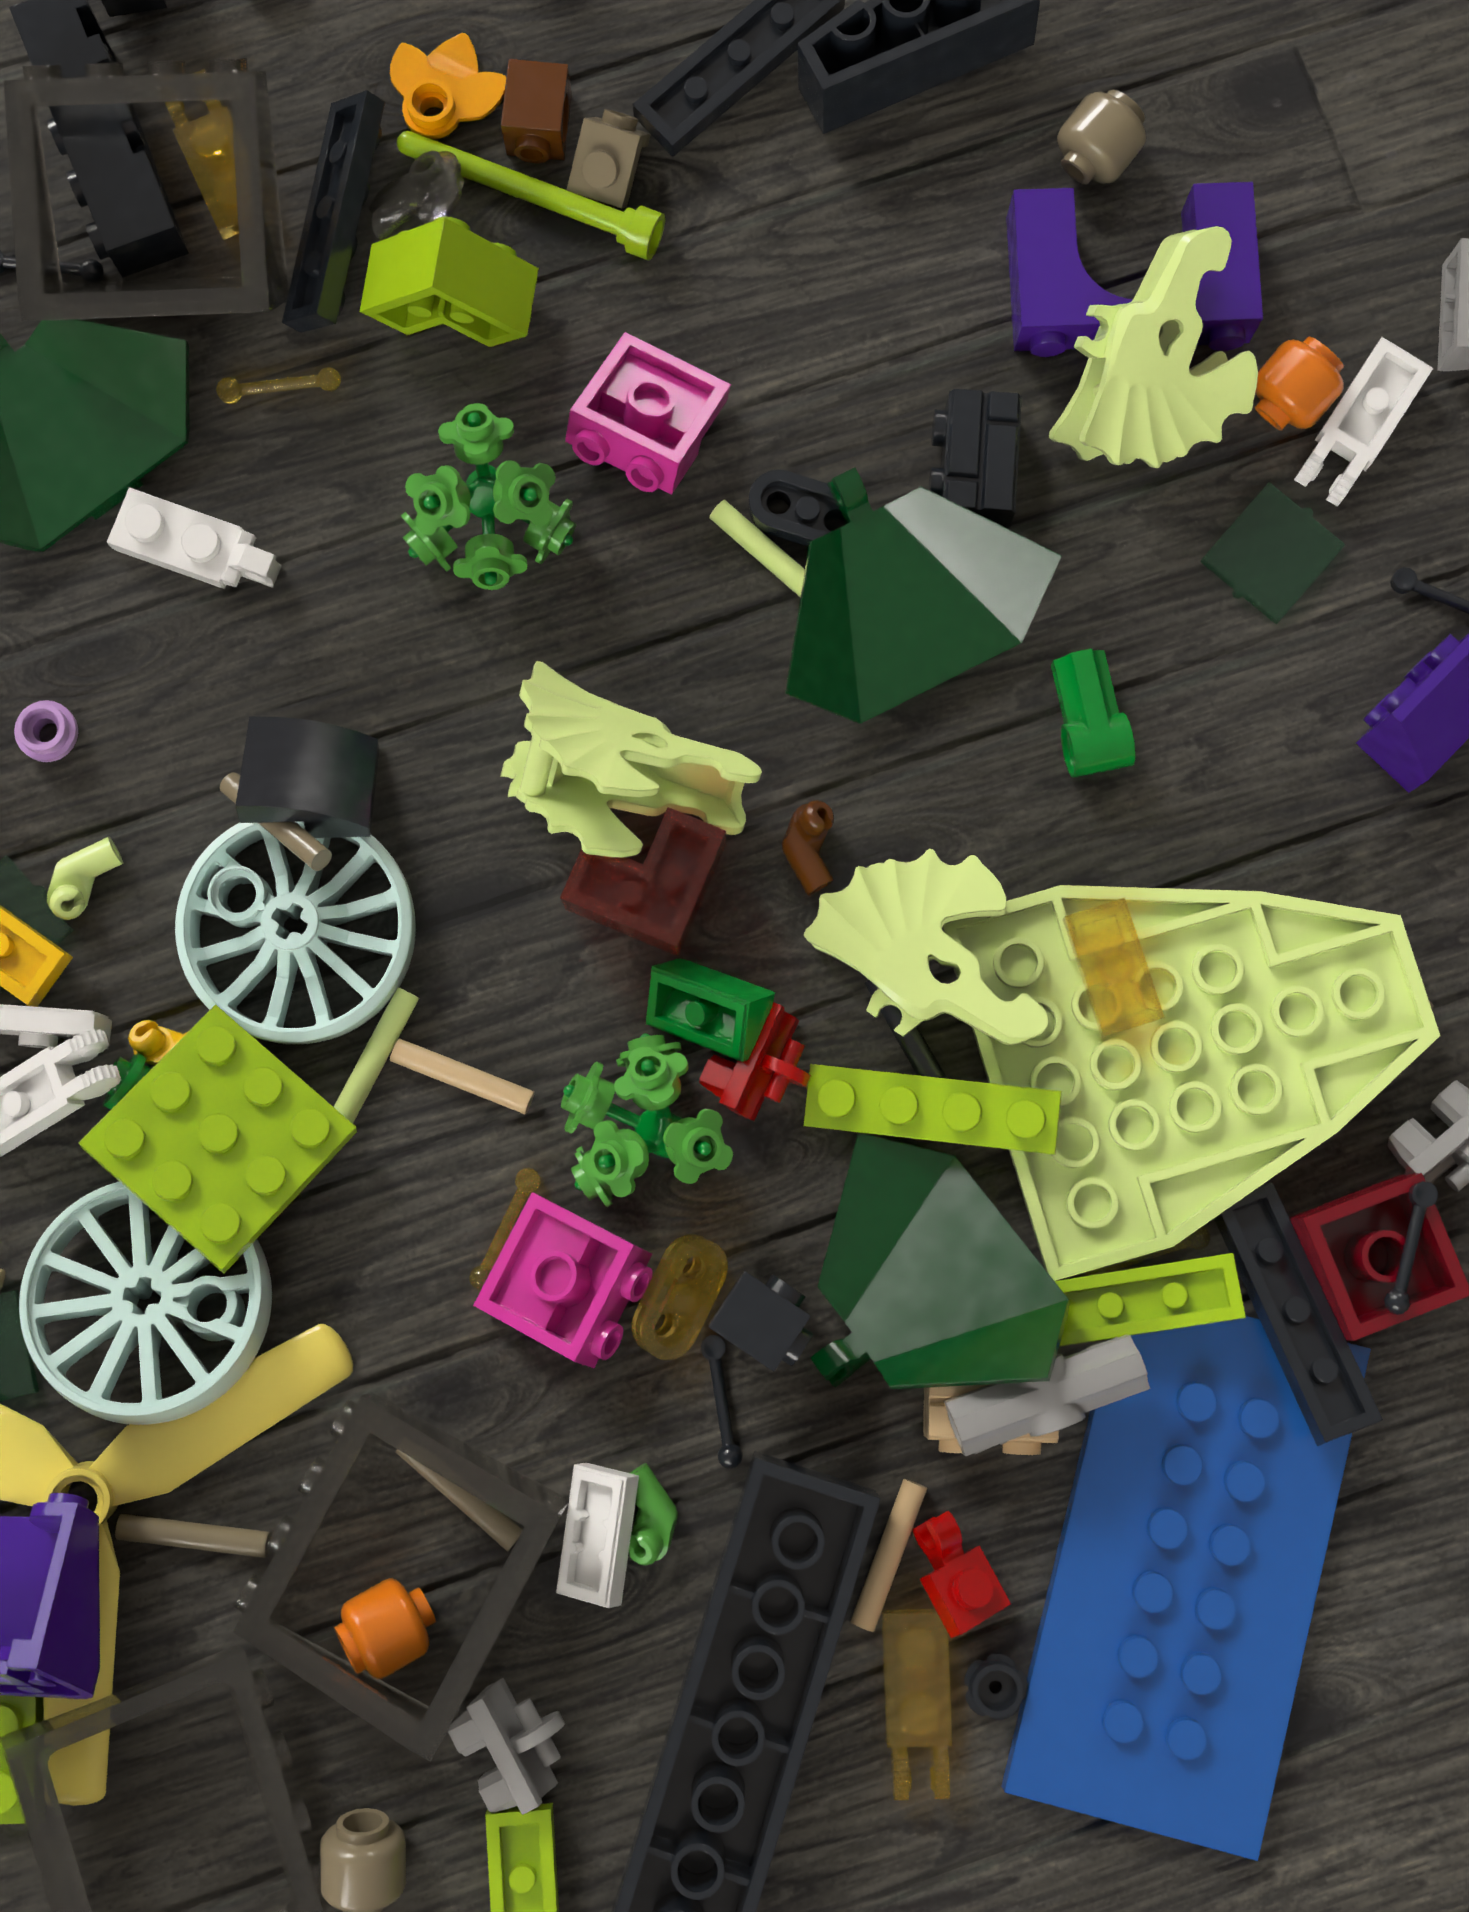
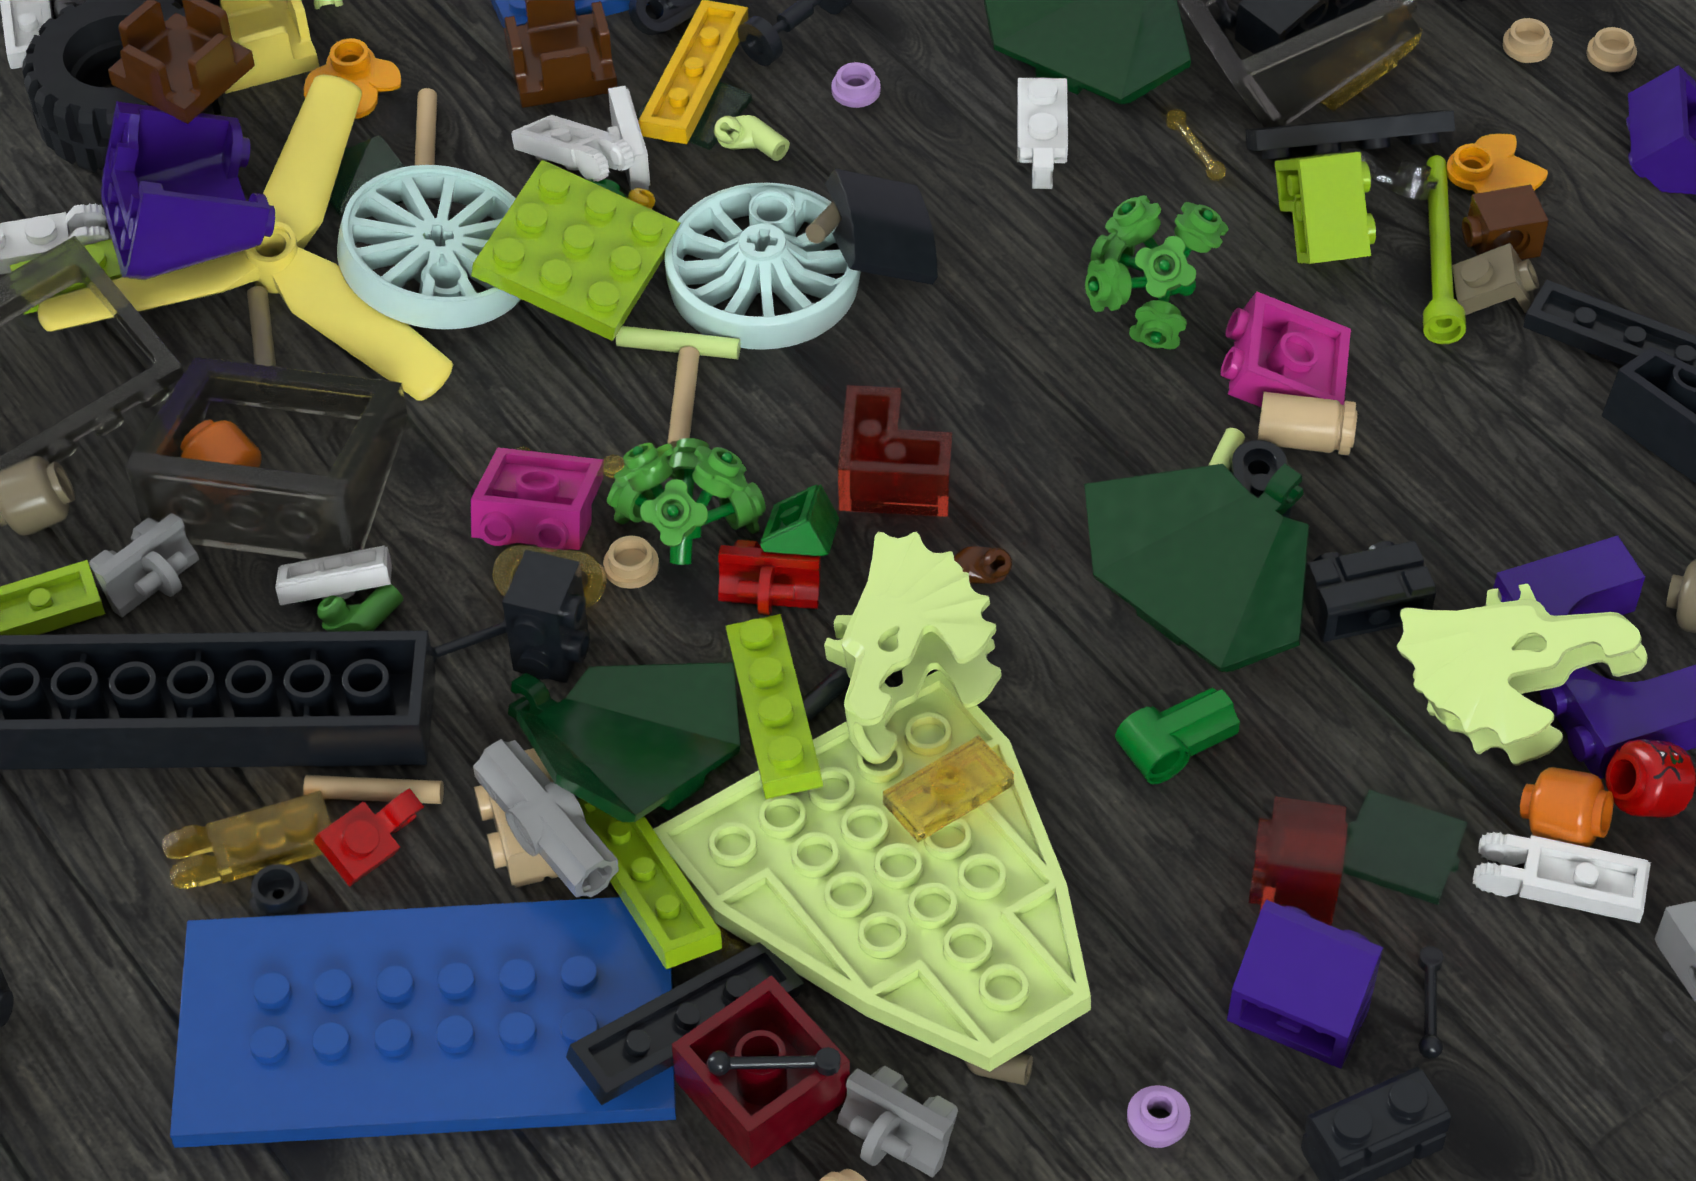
camera: 75 degrees right, 30 degrees down
yellowish green animal [500,661,762,858] -> none
none -> tan plate [603,536,659,589]
none -> clear red brick [1248,796,1348,926]
none -> tan piece [1257,392,1357,456]
none -> red head [1605,740,1696,818]

